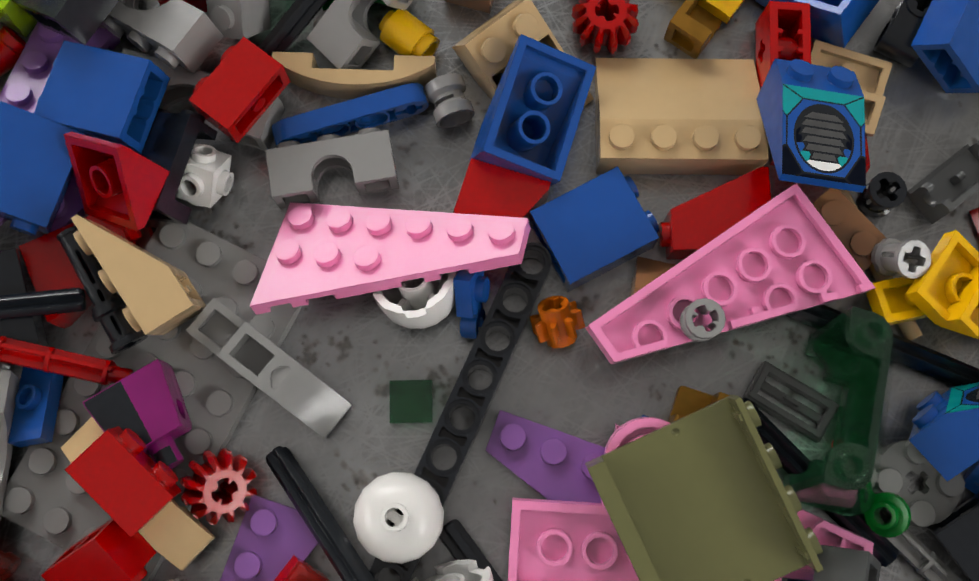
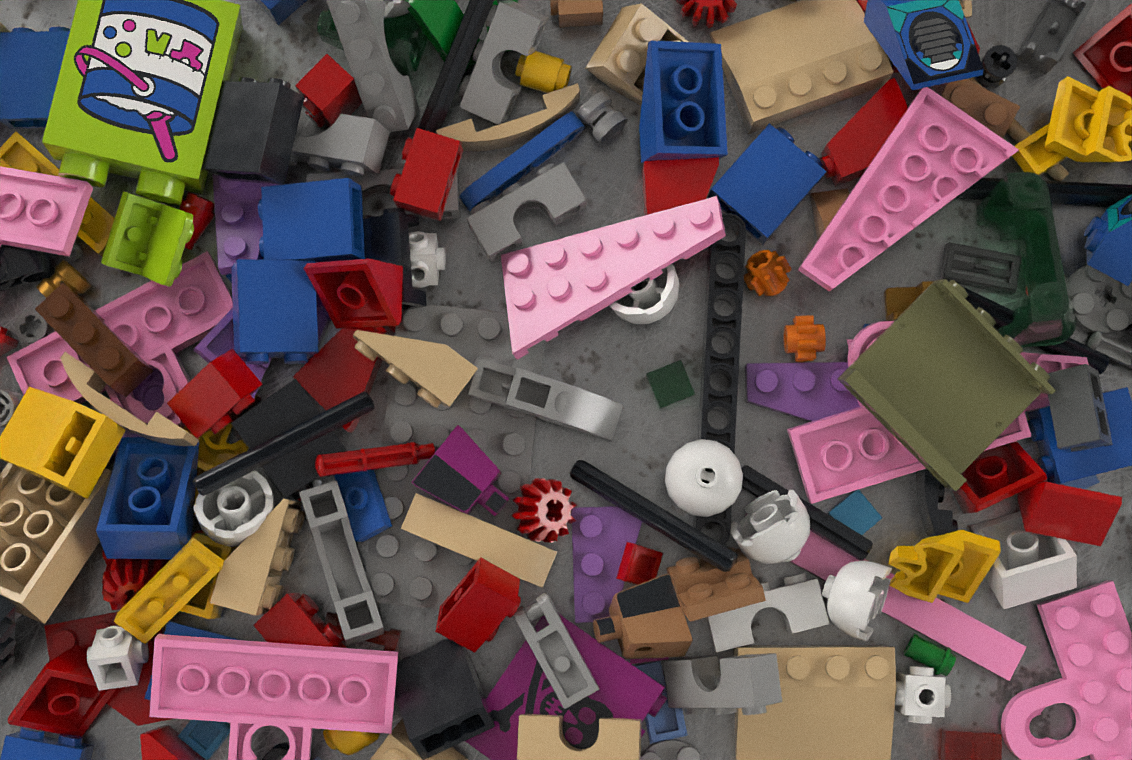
camera: 20 degrees left, 5 degrees up
black pin [56,226,148,354] -> none
red brick [64,426,182,537] -> none
blue plate [453,270,490,339] -> none
light grey bush [680,298,726,342] -> none
green plate [864,492,911,538] -> none
light grey bush [871,238,931,279] -> none
none -> orange gear [783,315,826,362]

